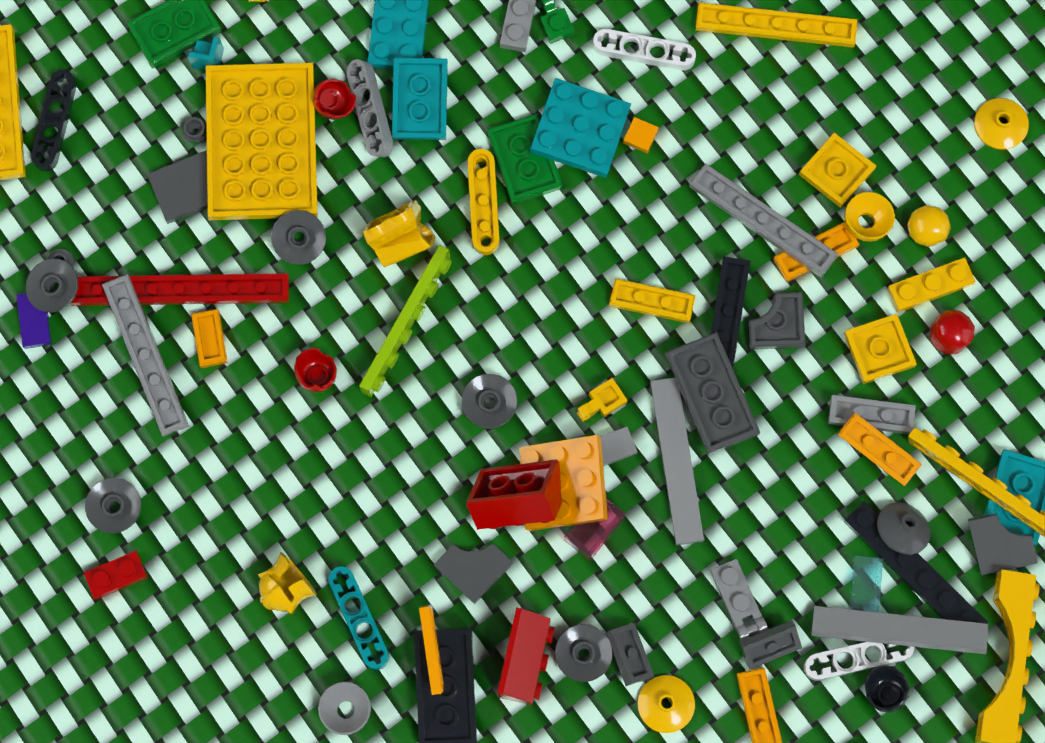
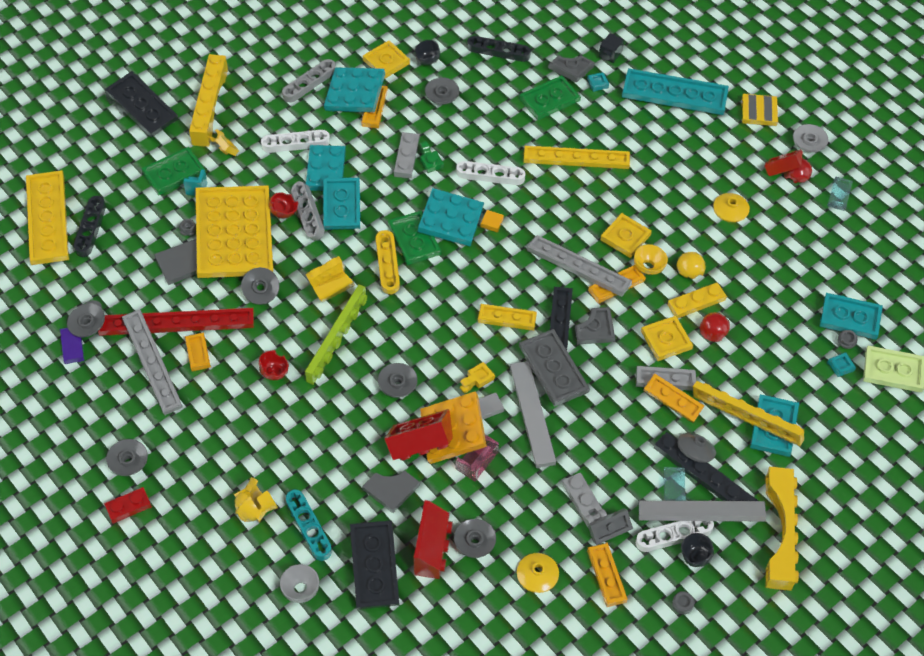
camera: 10 degrees left, 20 degrees down
light orange tile [419,605,444,695] -> none
dark grey plate [606,623,654,687] -> none
dark grey tile [968,513,1038,575] -> none

